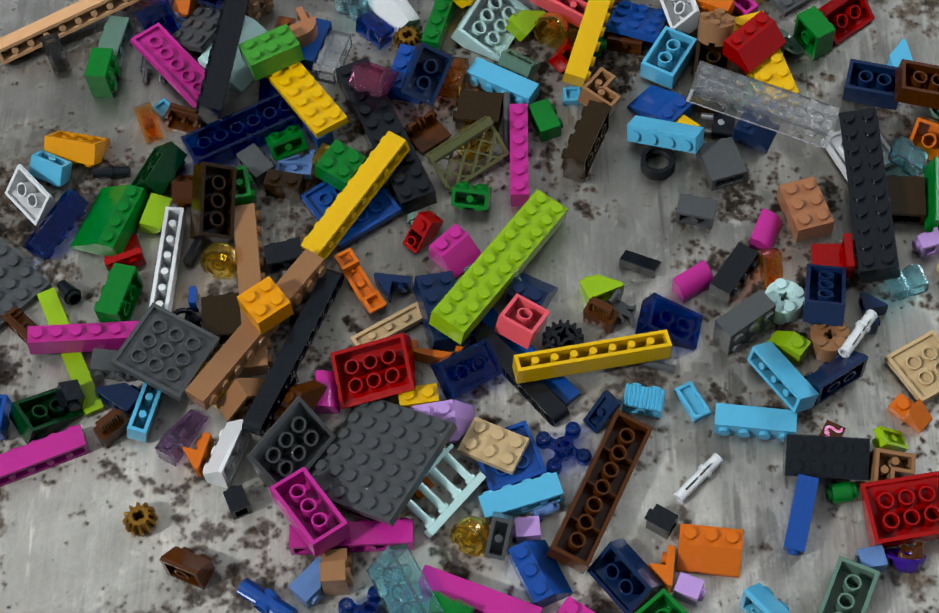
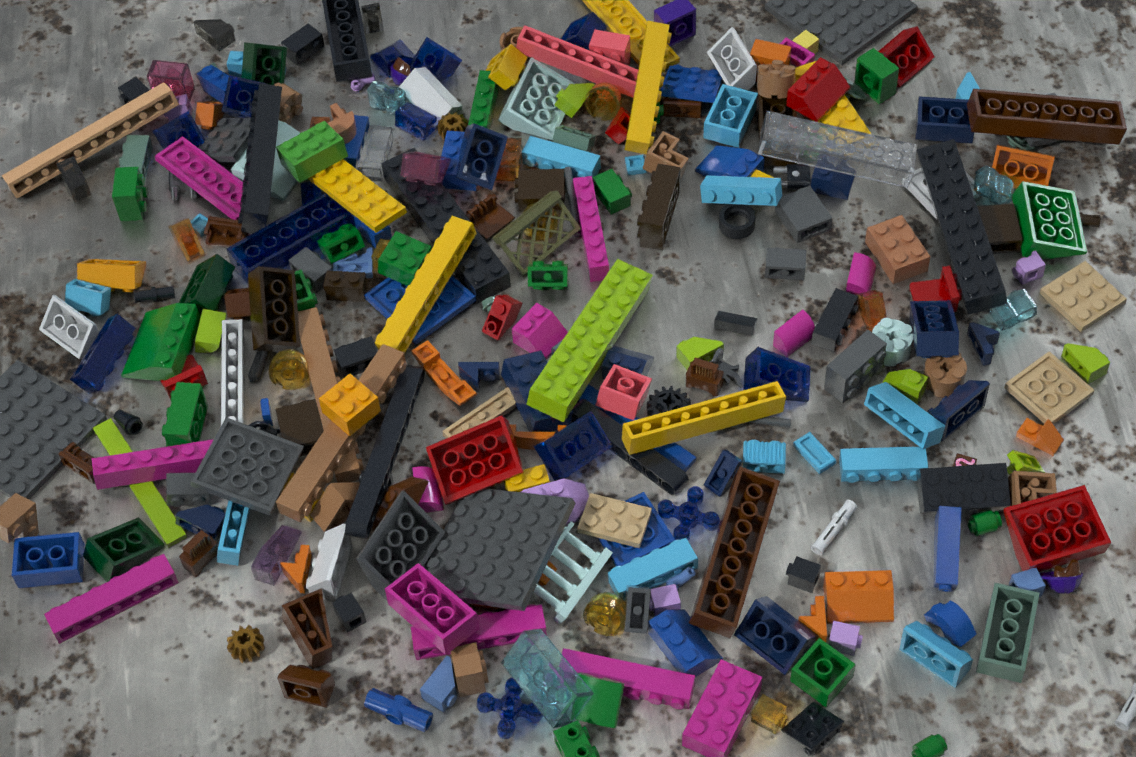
camera: 10 degrees left, 5 degrees down
black brick [55,380,85,413] -> none
white pin [838,309,878,358] -> none
none -> reddish brown wedge [282,588,332,670]
none -> blue brick [924,600,977,647]

